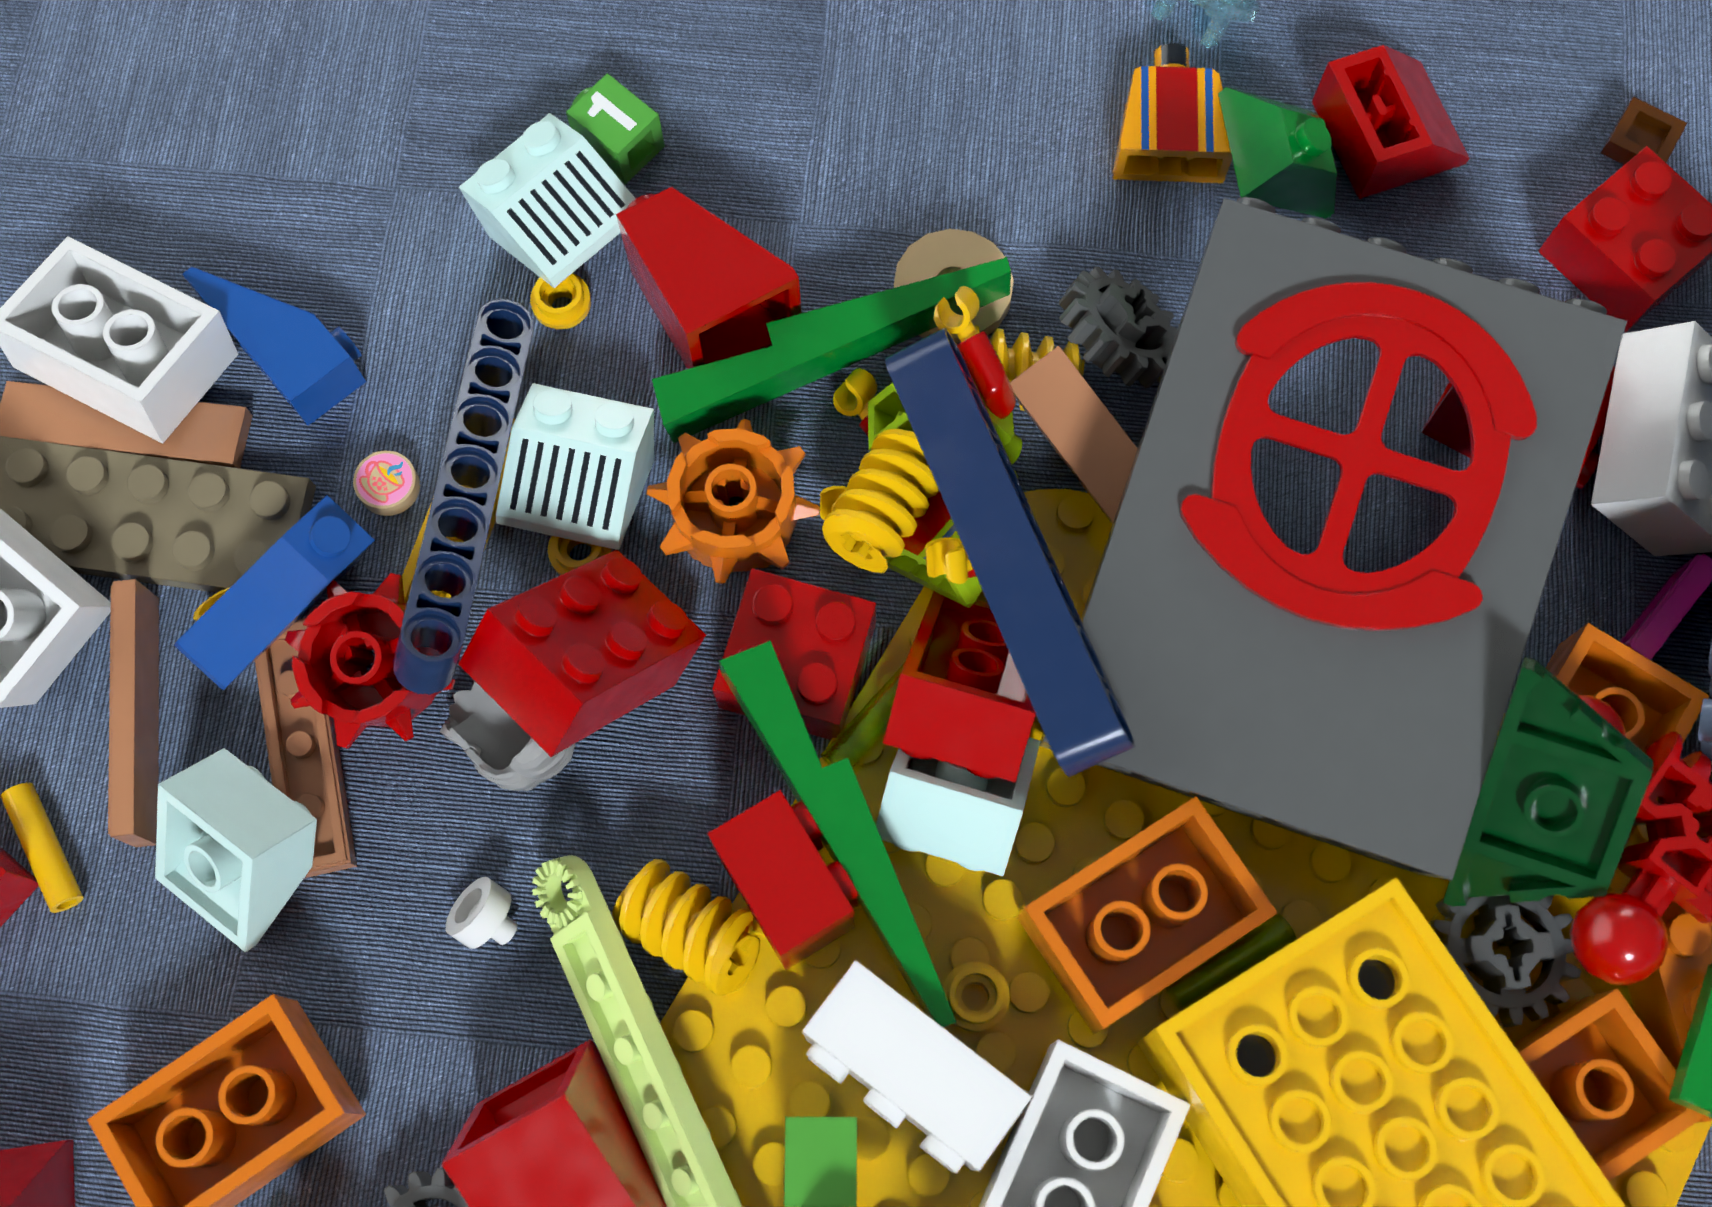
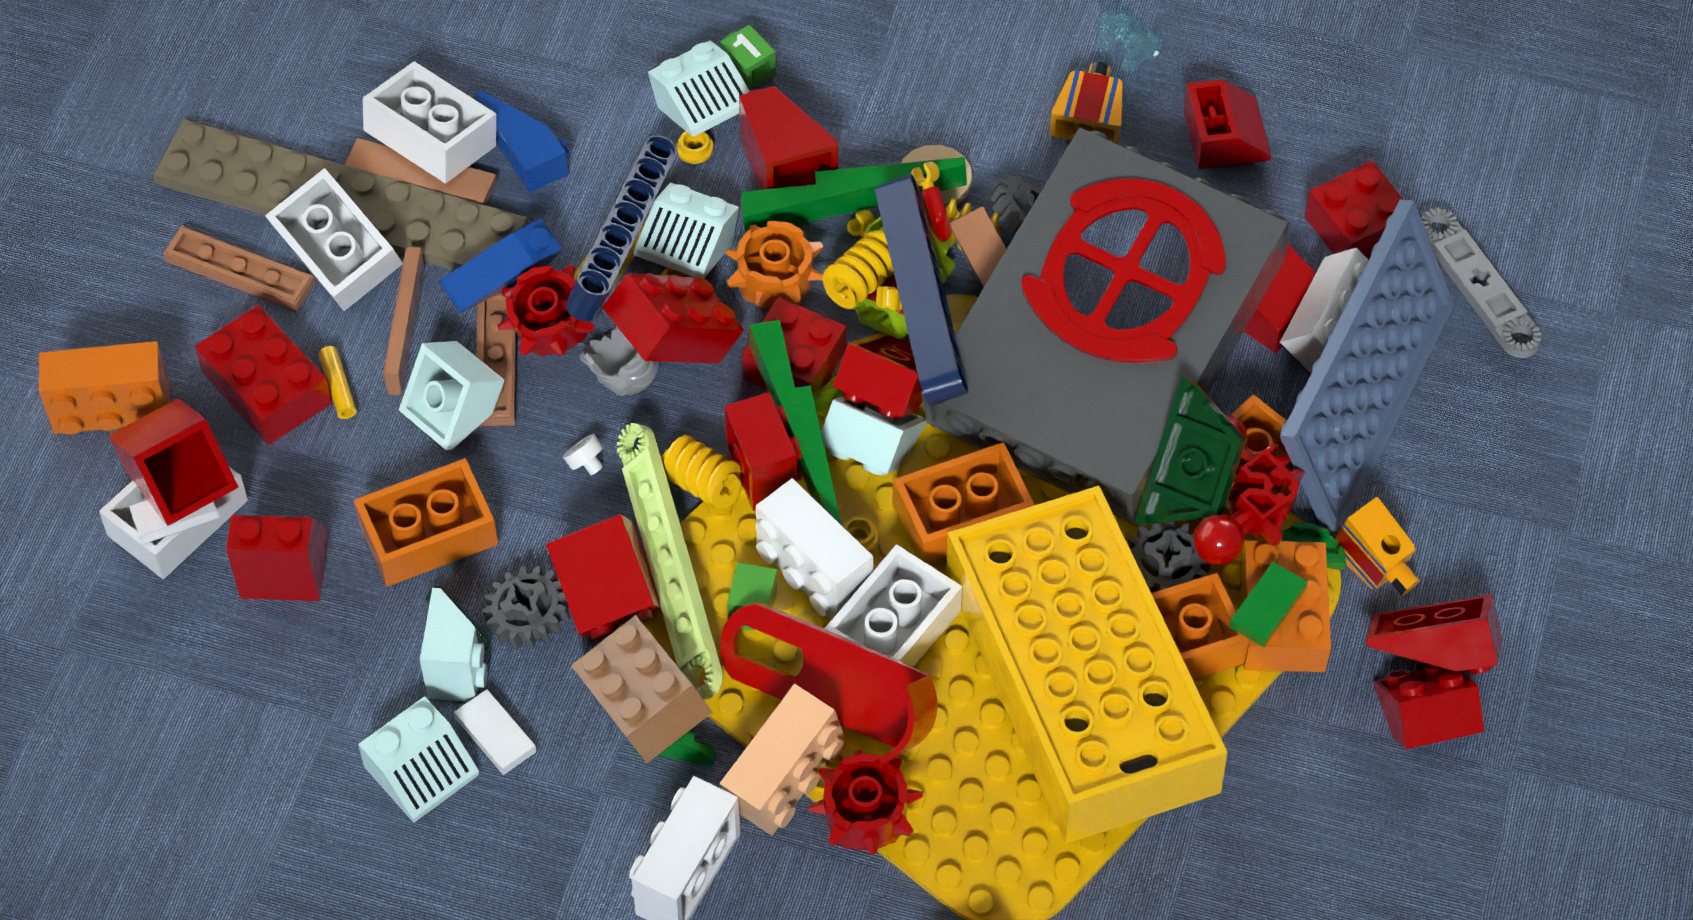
camera: 10 degrees right, 15 degrees down
tile [353,450,420,516] -> none
green slope [1218,87,1337,219] -> none
reddish brown plate [1600,96,1688,165] -> none

